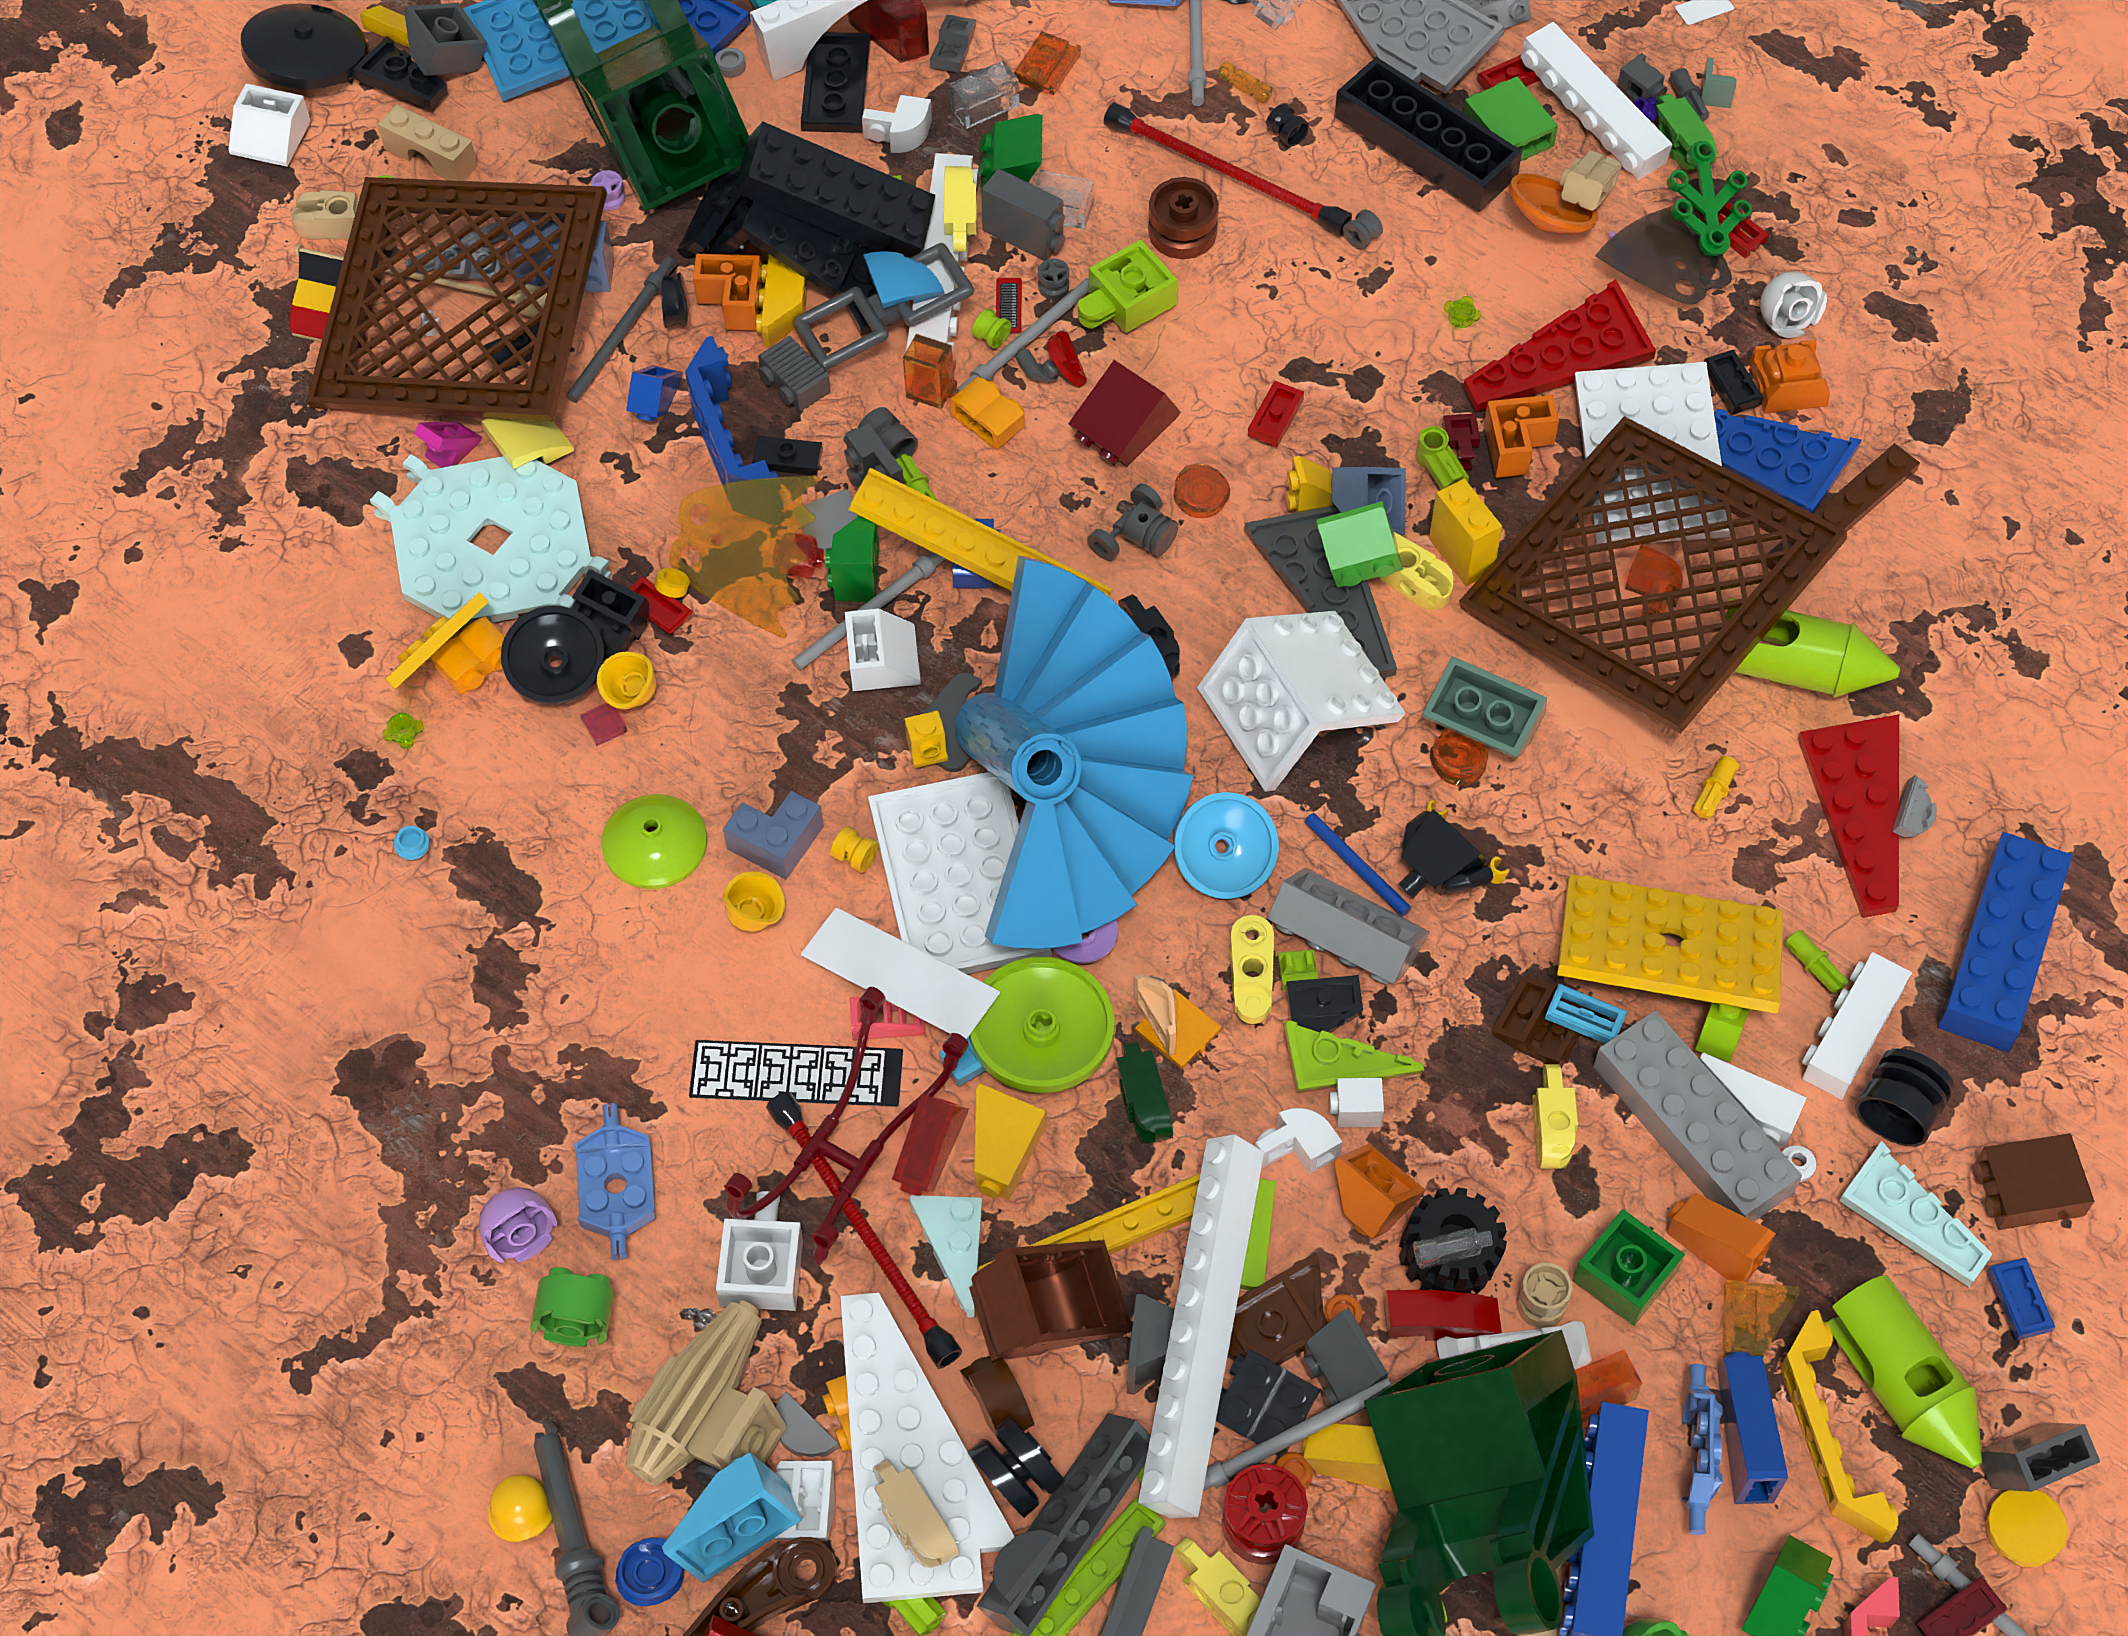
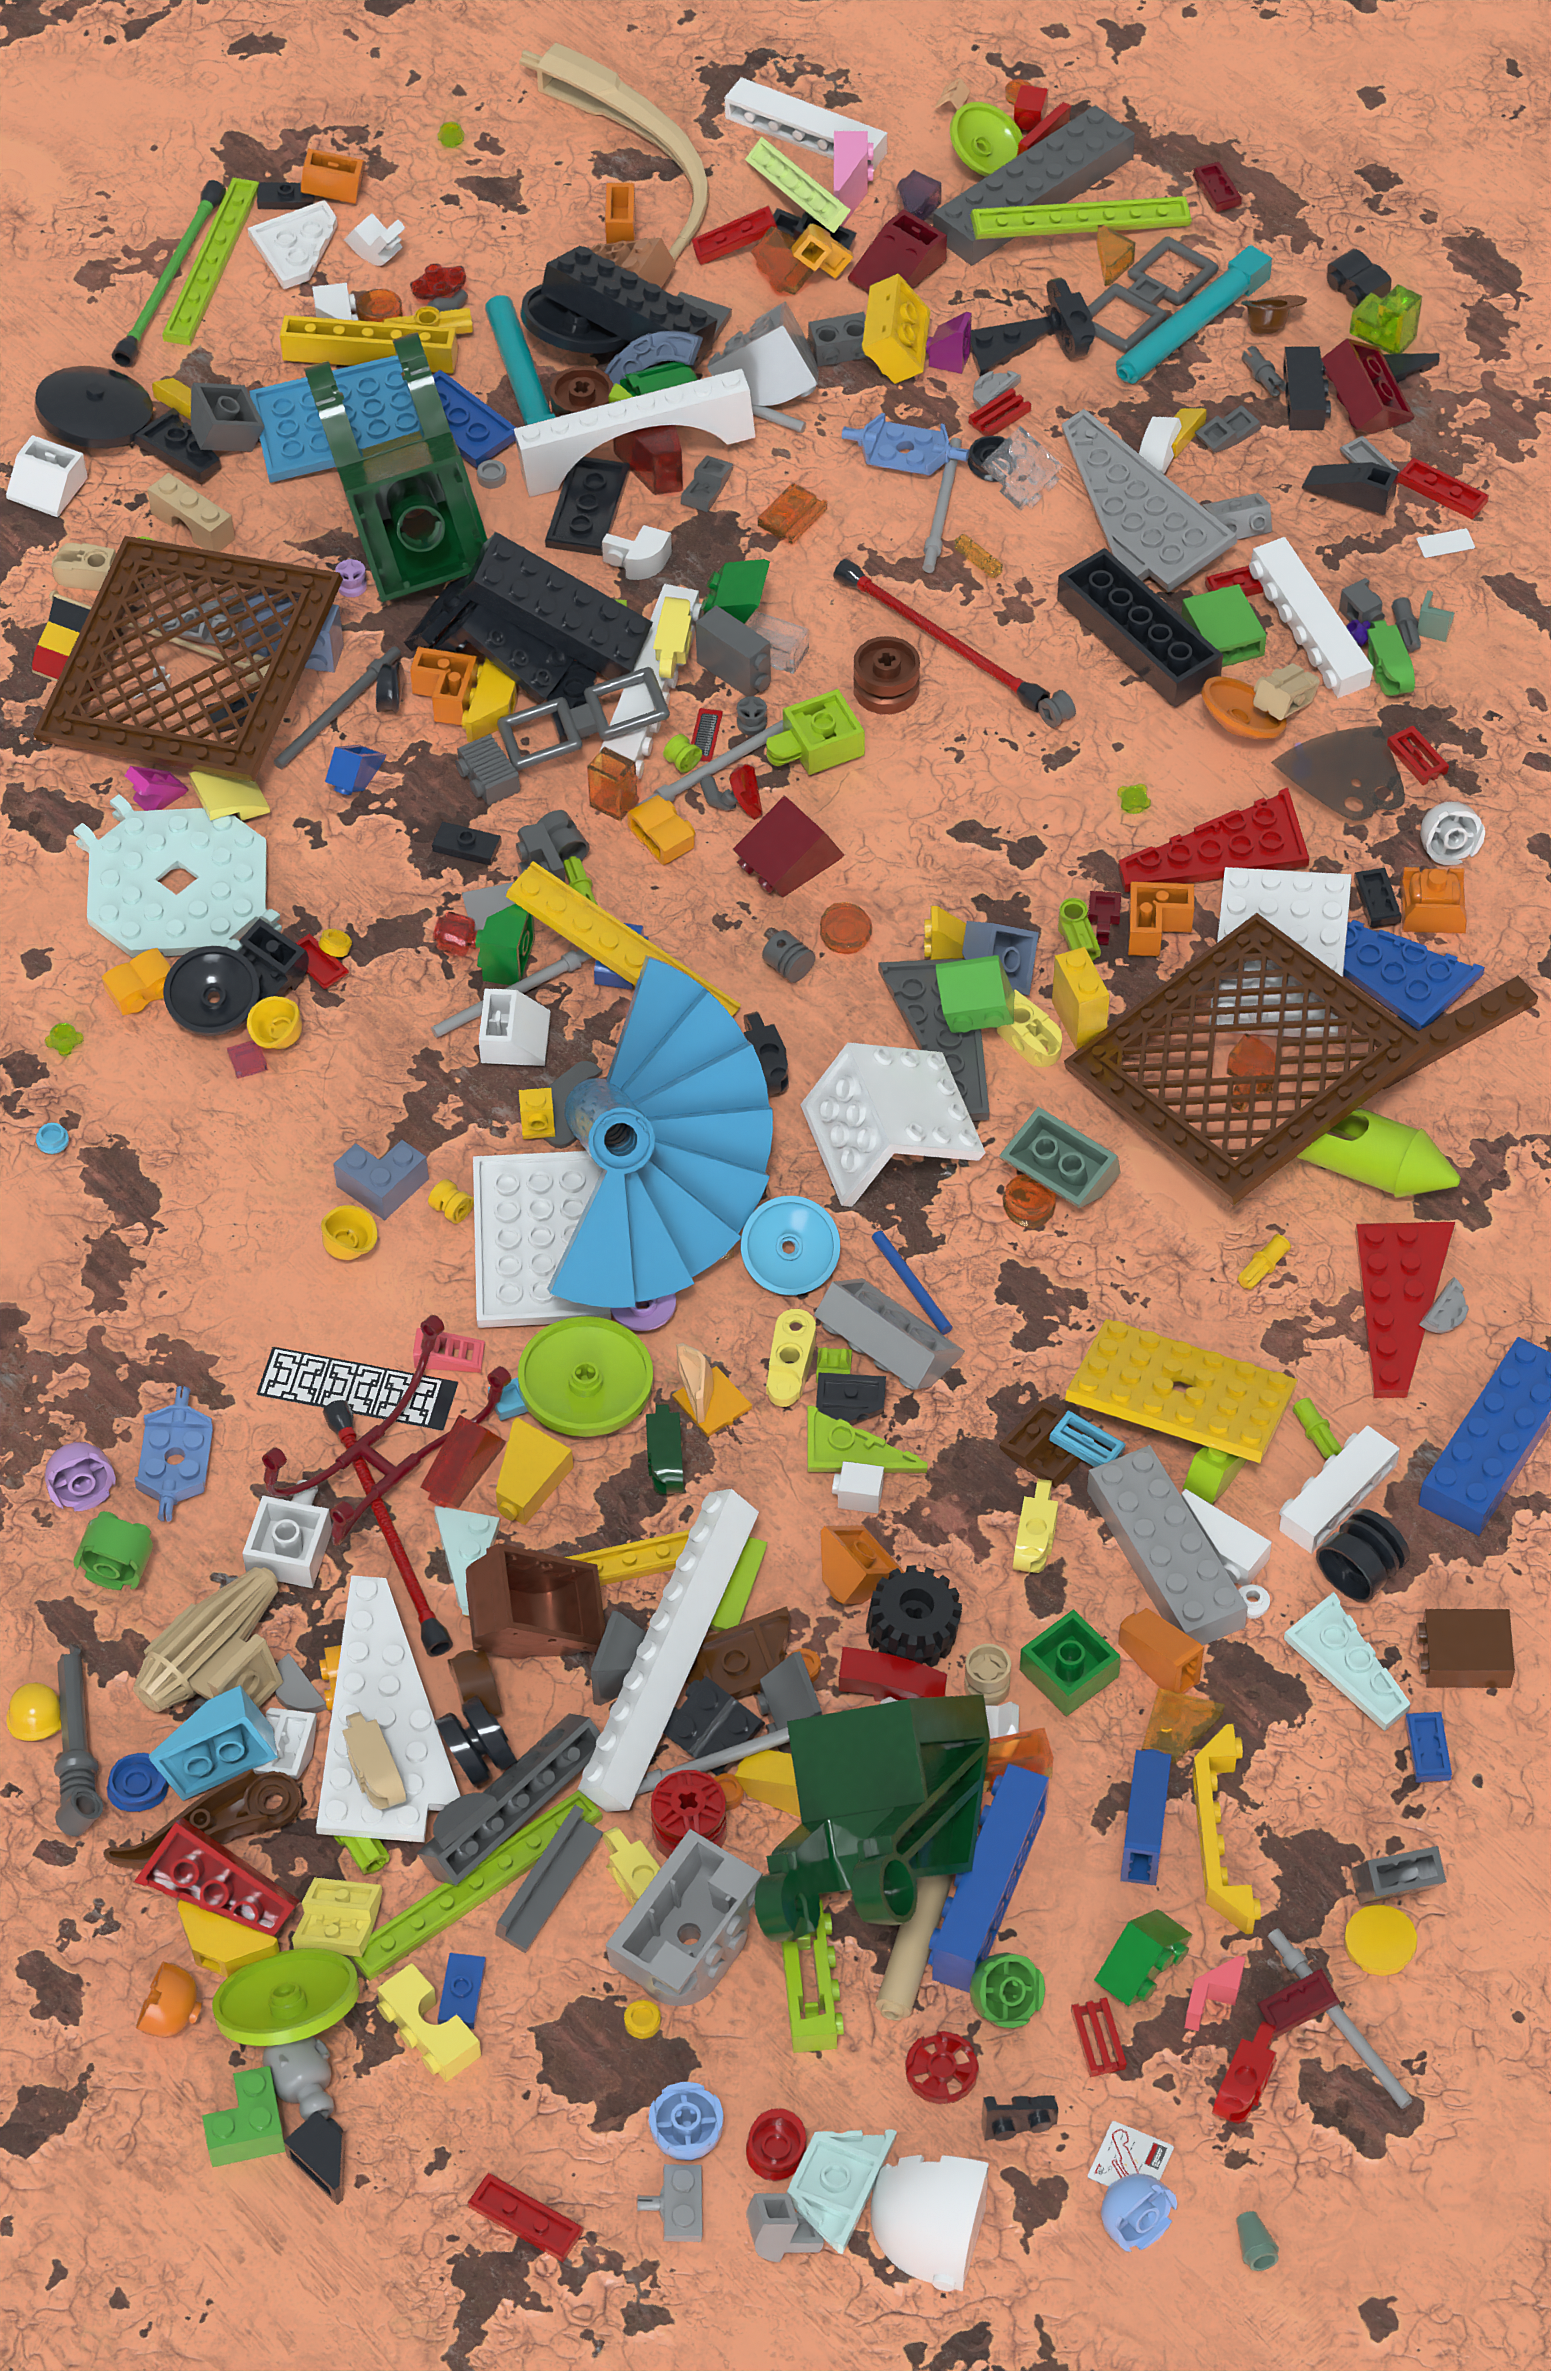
camera: 10 degrees right, 5 degrees down
yellow wing [385,592,489,690] -> none
lime dish [601,794,707,889] -> none
clear yellow piece [669,476,821,638] -> none
blue slope [685,336,784,526] -> none
white sticker [801,908,1000,1039] -> none
dark azure brick [863,251,945,309] -> none
clear brick [950,60,1019,129] -> none
dark grey wheel [1087,483,1163,561] -> none
red plate [1248,380,1304,447] -> none
white brick [1255,1108,1342,1175] -> none
black wheel [1266,103,1309,147] -> none
black torso [1398,800,1510,899] -> none
clear cylinder [1413,1227,1493,1269] -> none
green plant [1667,141,1752,257] -> none
medium blue plate [1681,1364,1723,1535] -> none
lime piece [1827,1275,1982,1469] -> none

